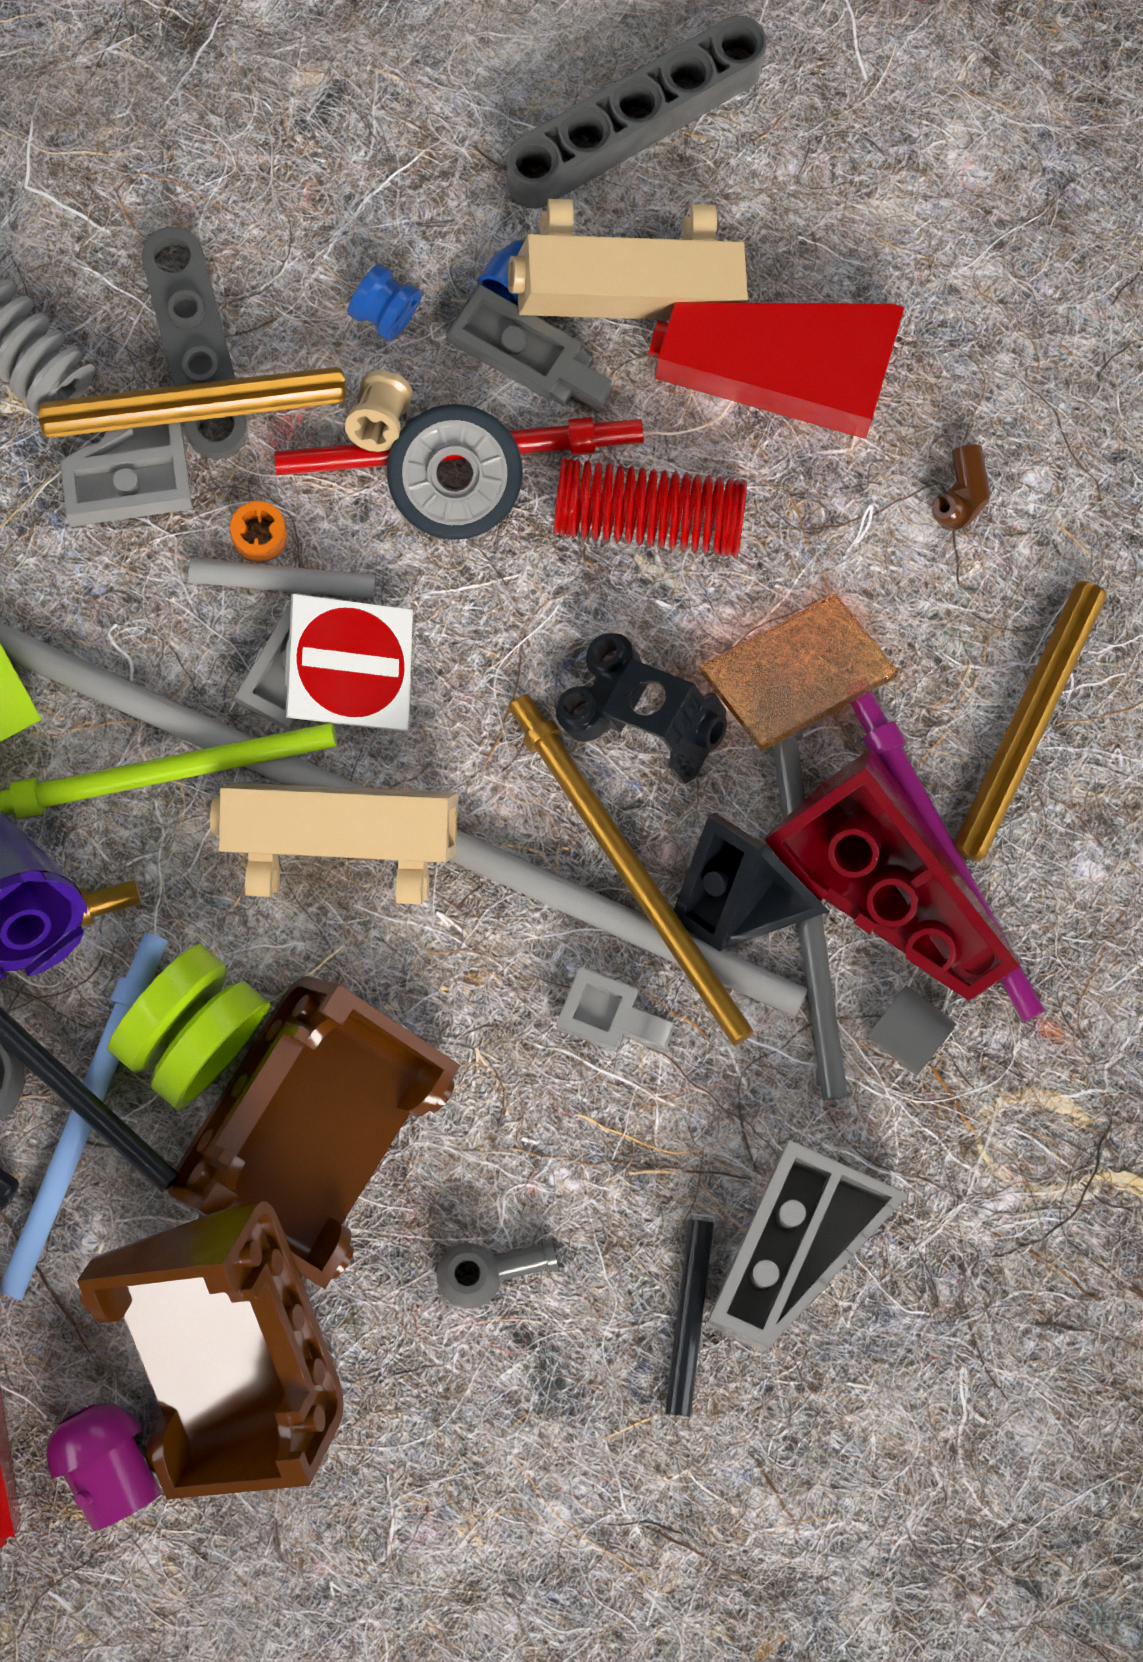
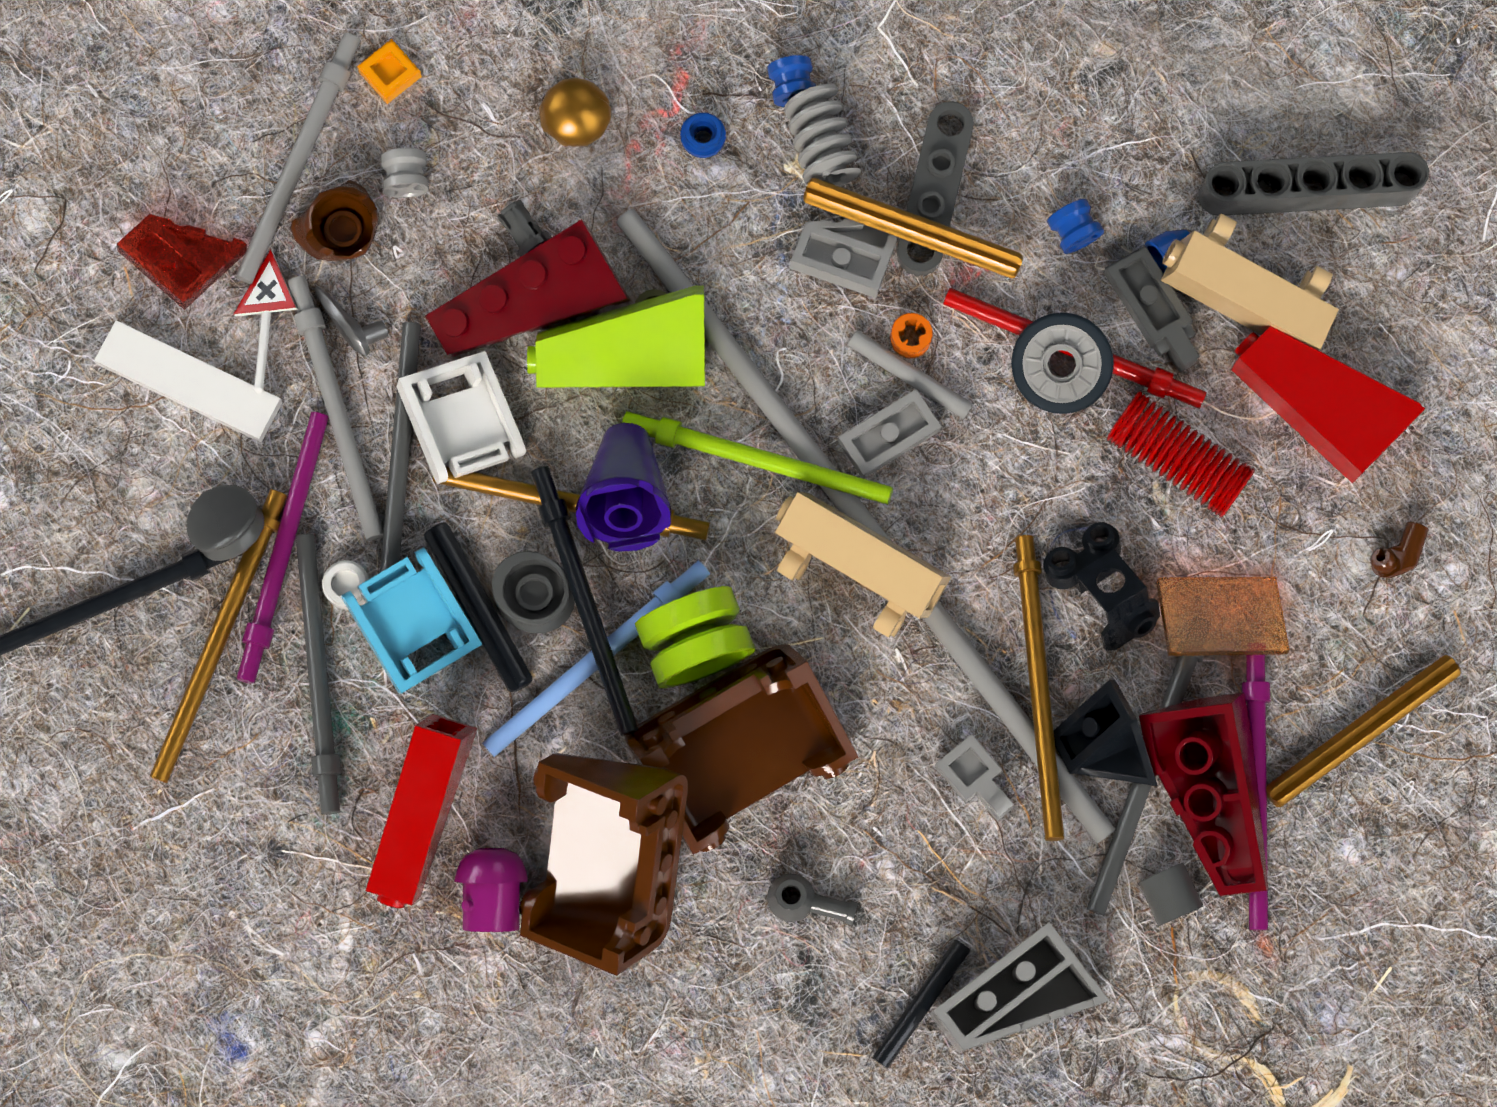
camera: 30 degrees right, 0 degrees up
piece [285,594,413,732] -> none
tan bush [345,369,413,452] -> none

